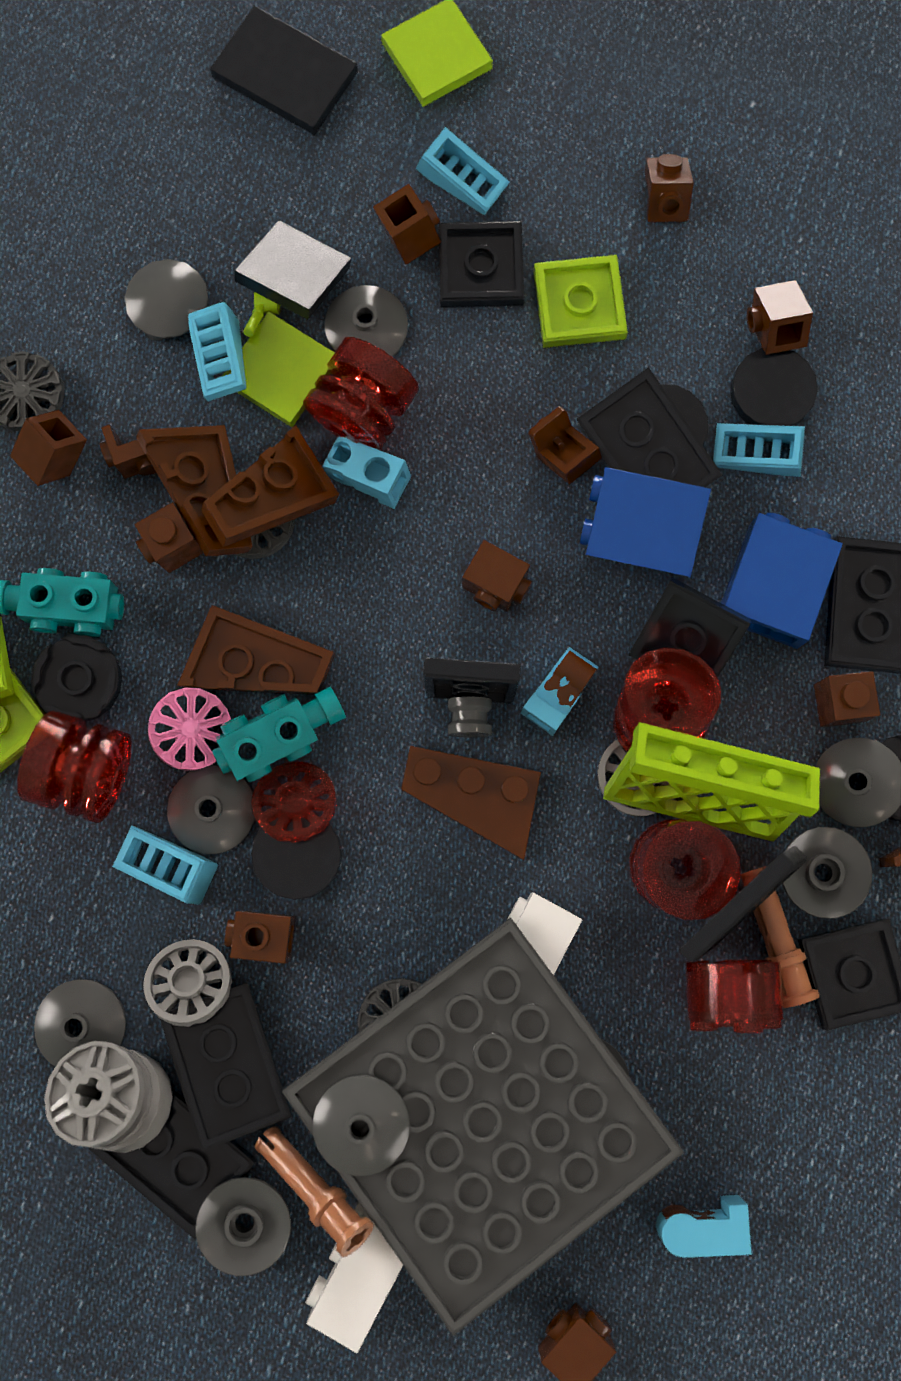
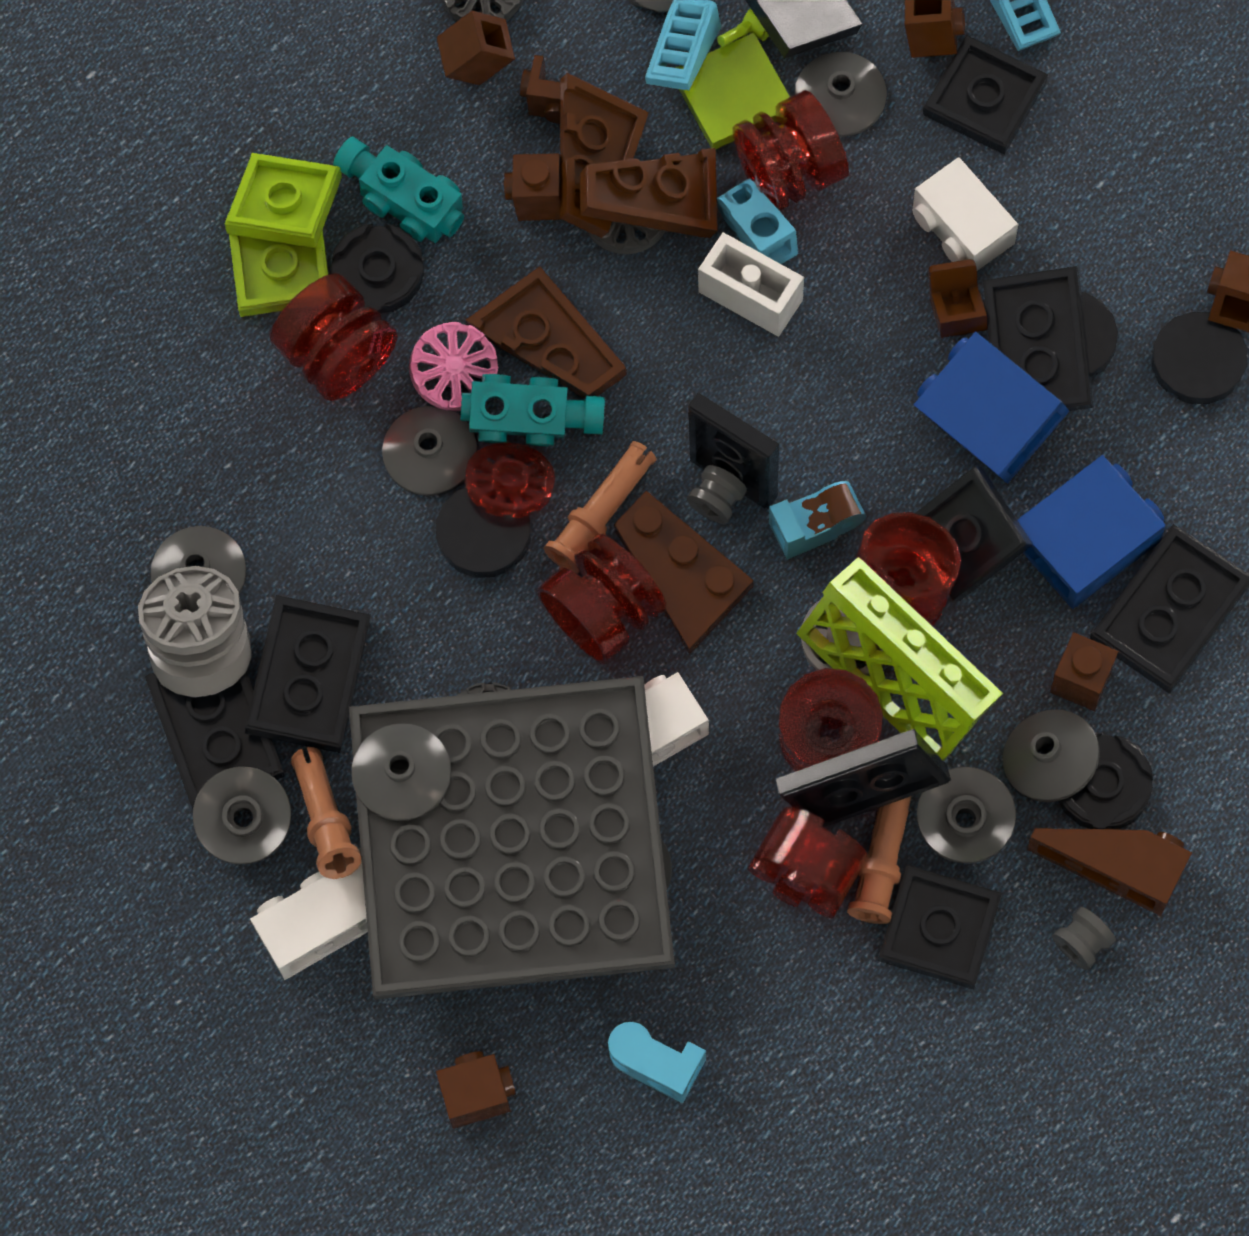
camera: 35 degrees right, 10 degrees down
medium azure slope [112,825,218,905] -> none
light grey wheel [143,939,232,1027] -> none
reddish brown brick [225,911,296,964] -> none
reddish brown brick [462,540,533,612] -> none
lime tile [533,255,628,348] -> none
reddish brown bracket [645,154,694,222] -> none
medium azure slope [713,423,805,477] -> none
none -> clear red wheel [537,534,667,664]
none -> nougat pin [544,441,657,574]
none -> white brick [698,232,804,337]
none -> white brick [912,157,1018,271]

